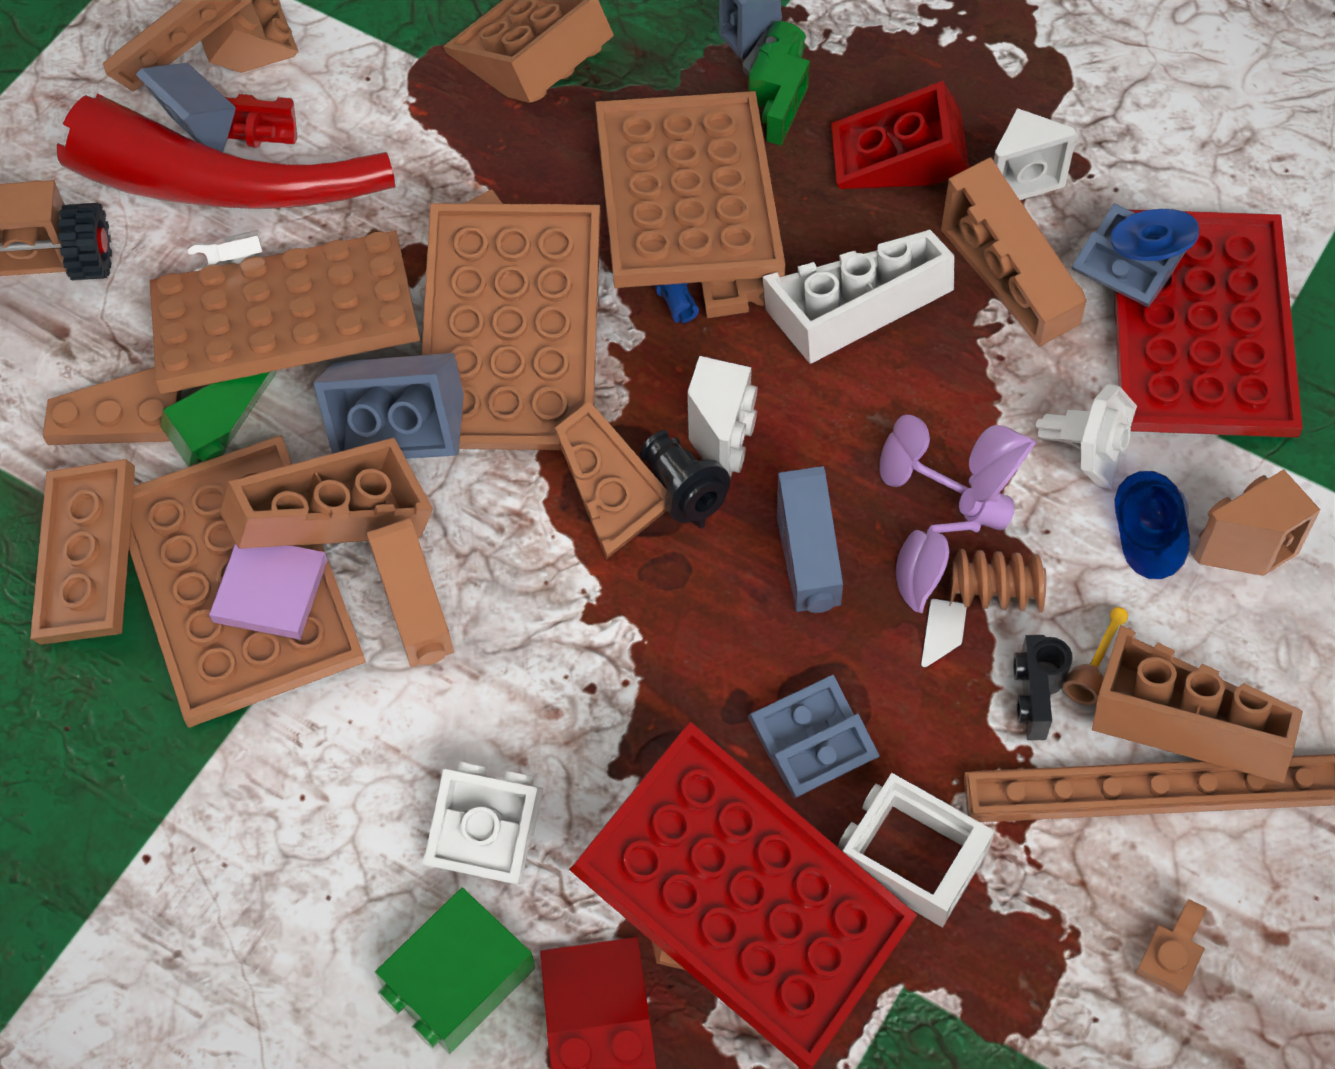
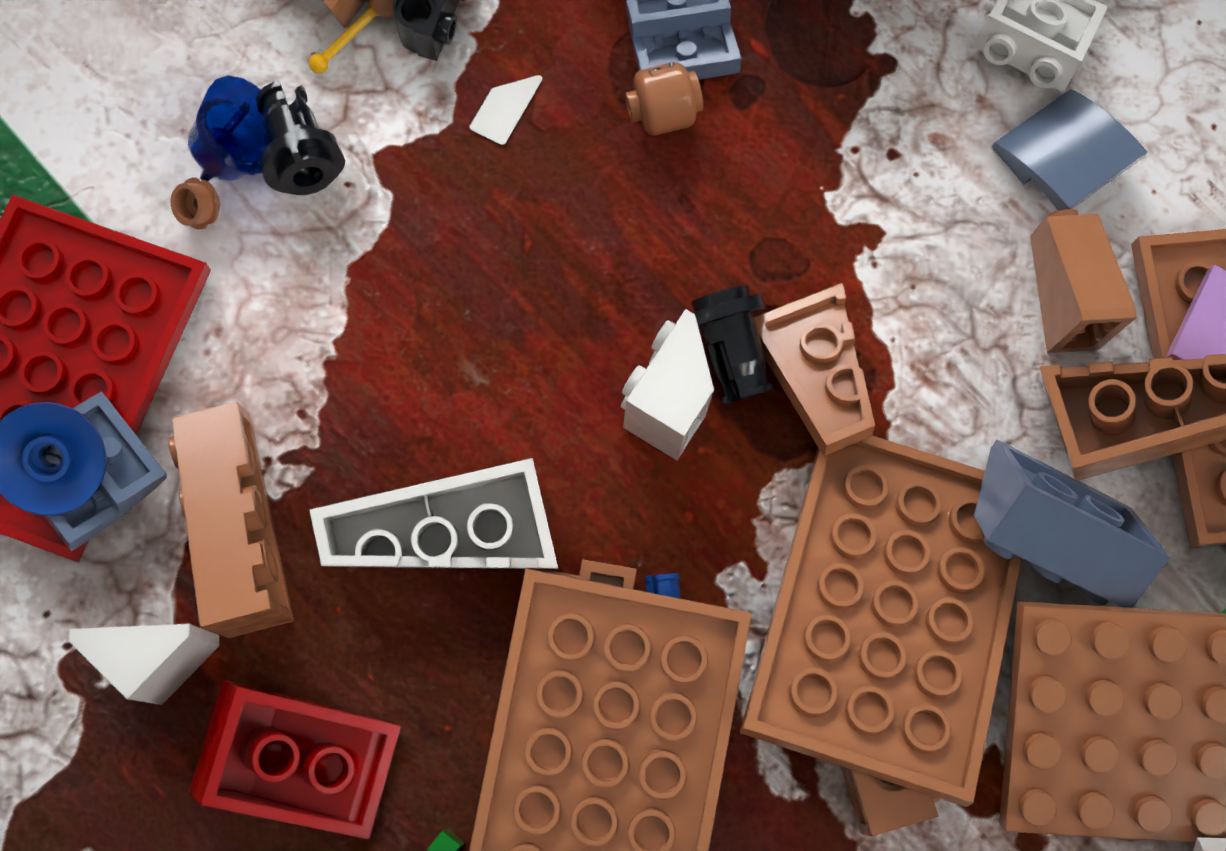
camera: 170 degrees left, 15 degrees up
sand blue slope [776,466,843,613] -> none
lavender plant [879,415,1036,613] -> none
nougat piece [949,549,1046,613] -> none
white piece [1035,384,1137,489] -> none
nougat slope [1193,469,1321,576] -> none
none -> nougat plate [170,177,220,229]
none -> black piece [255,81,346,195]
none -> nougat head [625,62,703,136]
none -> sand blue slope [992,89,1148,211]

